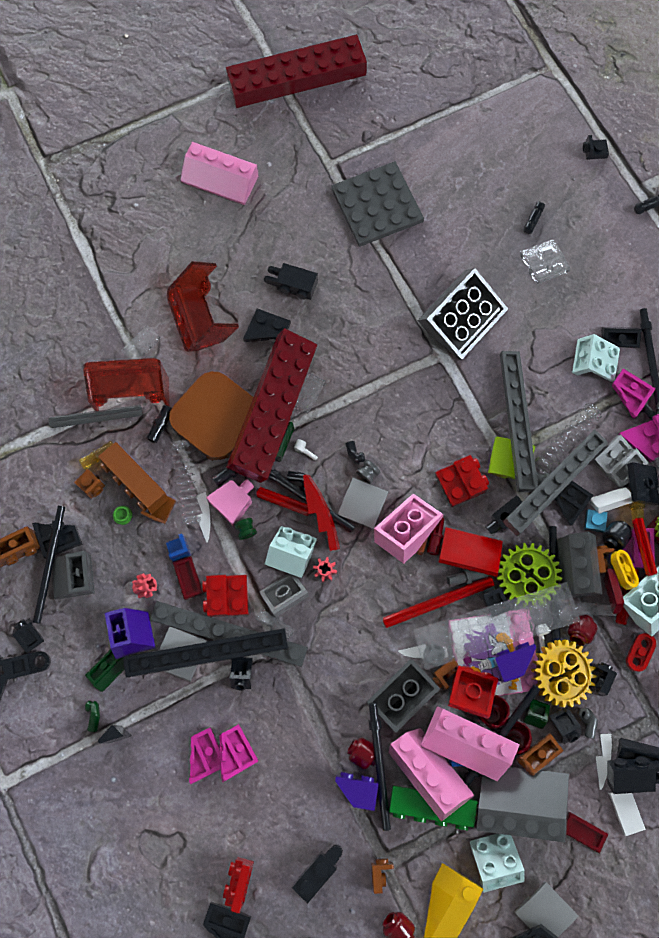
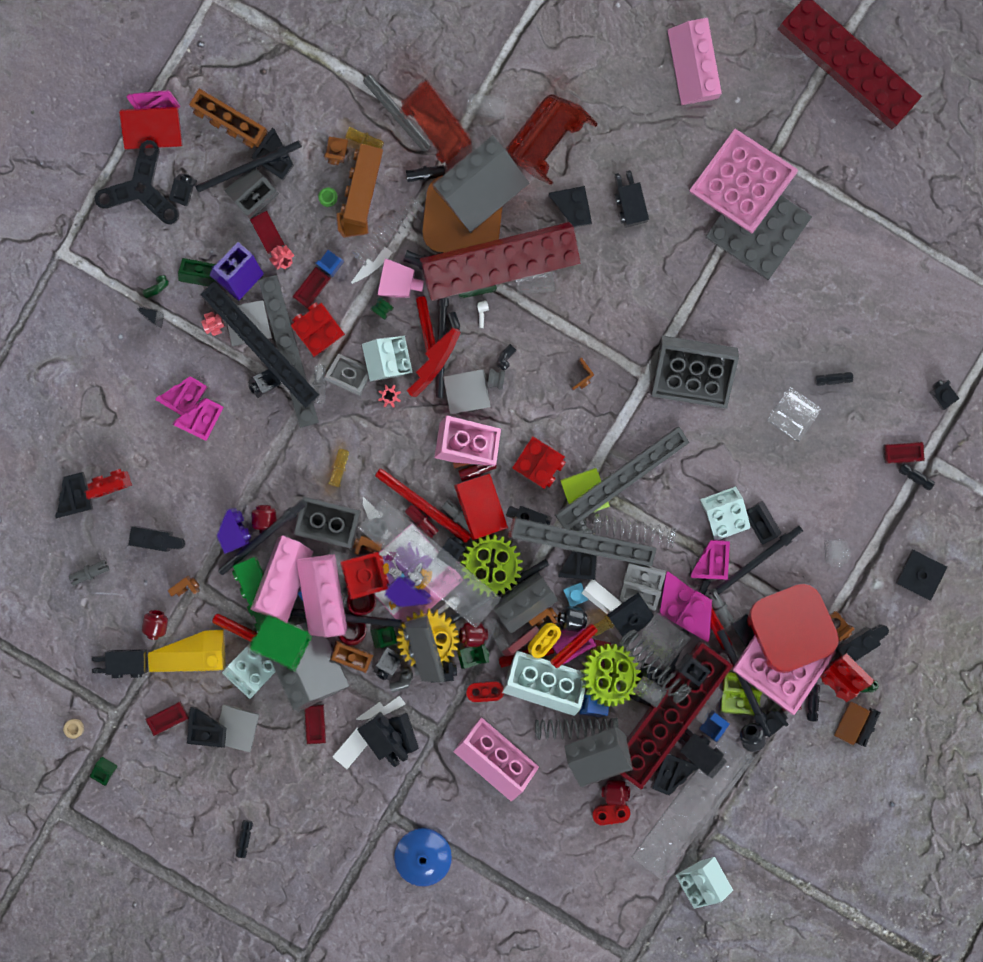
camera: 55 degrees right, 15 degrees up
none -> coral gear [201,312,225,336]
none -> red axle [212,613,258,642]
none -> dark red tile [250,211,285,254]
none -> green panel [250,614,312,672]
none -> clear yellow axle [328,449,349,487]
none -> dark grey slope [403,615,445,682]
none -> dark red axle [405,505,439,539]
none -> dark grey slope [433,135,530,233]
none -> dark green bracket [457,644,489,669]
none -> dark orange bracket [571,357,594,391]
none -> bright pink plate [689,129,798,234]
none -> dark red tile [884,442,925,464]

